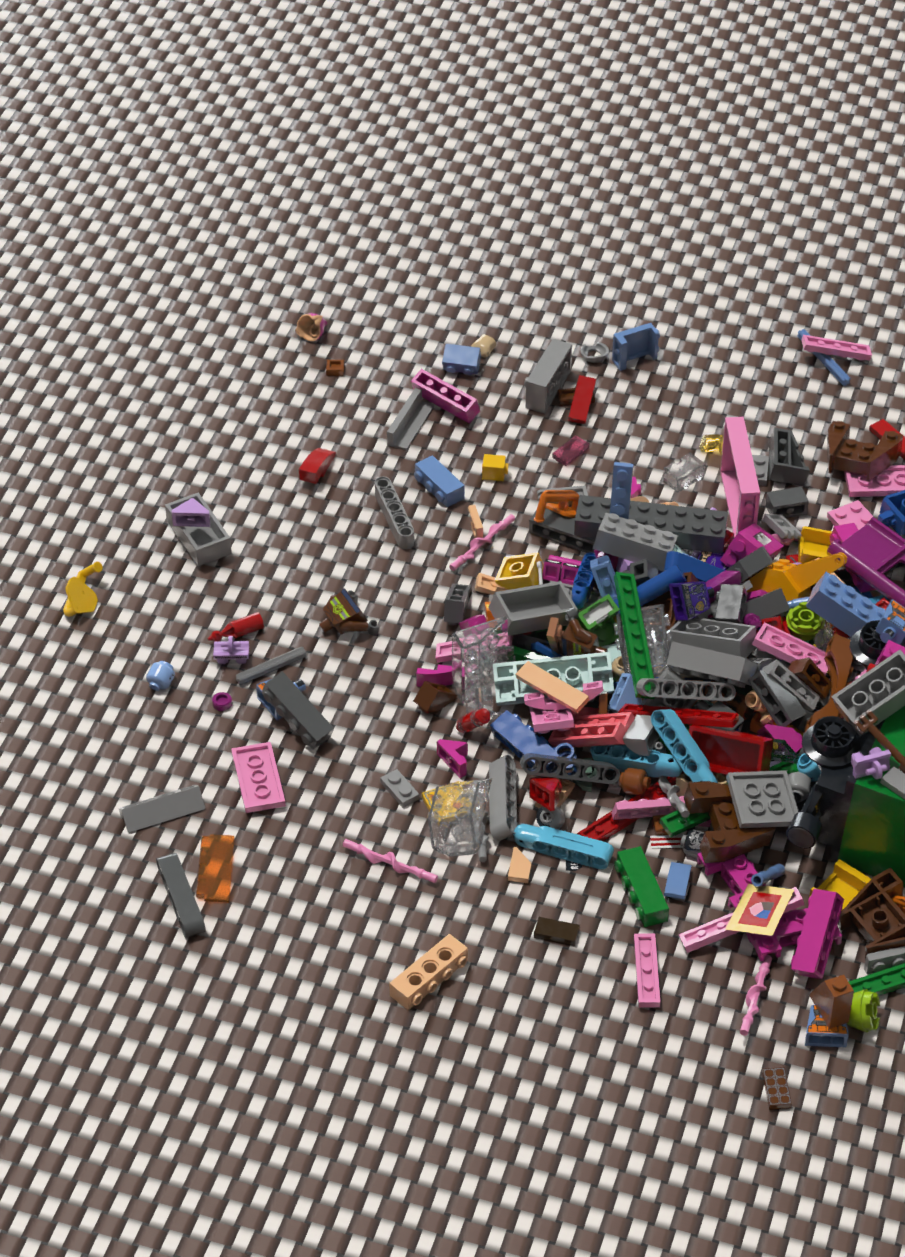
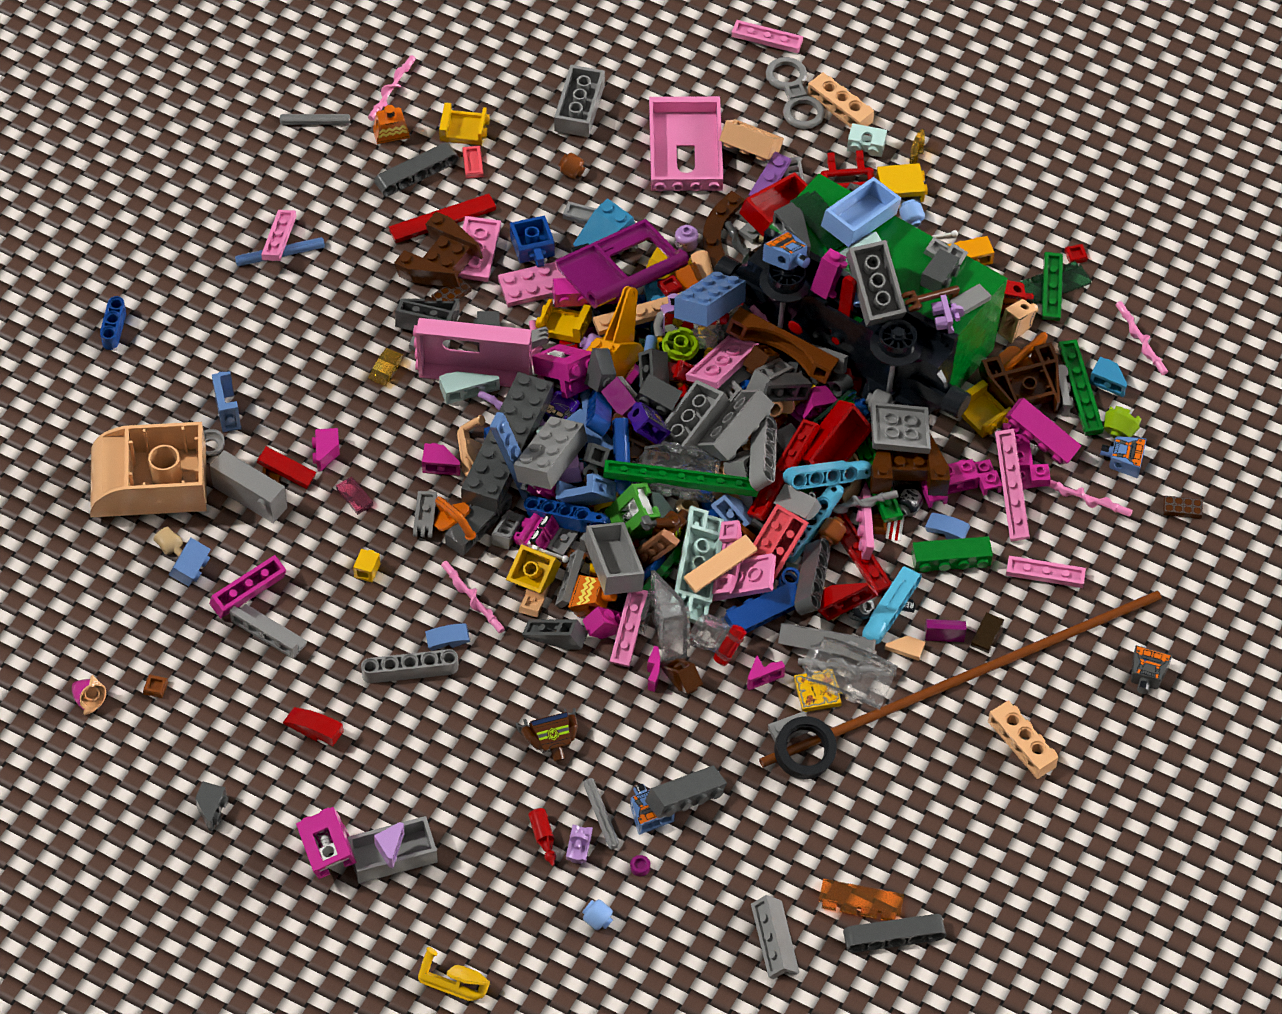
camera: 80 degrees left, 10 degrees up
bright pink plate [231,742,286,813] -> none
bright pink piece [343,839,438,883] -> none
medium blue brick [414,455,465,507] -> none
light nougat tile [468,505,483,538] -> none
clear brick [663,452,705,493] -> none
sticker [726,884,794,936] -> none
magenta axle [743,613,762,629] -> none
medium blue piece [751,864,785,887] -> none
medium azure head [797,753,821,782] -> none
dark orange slope [810,975,854,1029] -> none
none -> light nougat brick [90,422,207,517]
none -> blue beam [100,296,126,350]
none -> dark grey slope [195,781,229,831]
none -> dark pink brick [296,807,357,879]
none -> dark pink slope [312,428,340,471]
none -> medium blue slope [425,623,470,651]
none -> reddish brown tile [431,276,472,301]
none -> light aqua slope [439,371,500,404]
none -> light grey slope [491,511,525,550]
none -> dark orange piece [759,590,1162,768]
none -> black tyre [774,716,837,779]
none -> magenta brick [925,619,966,642]
none -> torso [1131,645,1172,694]

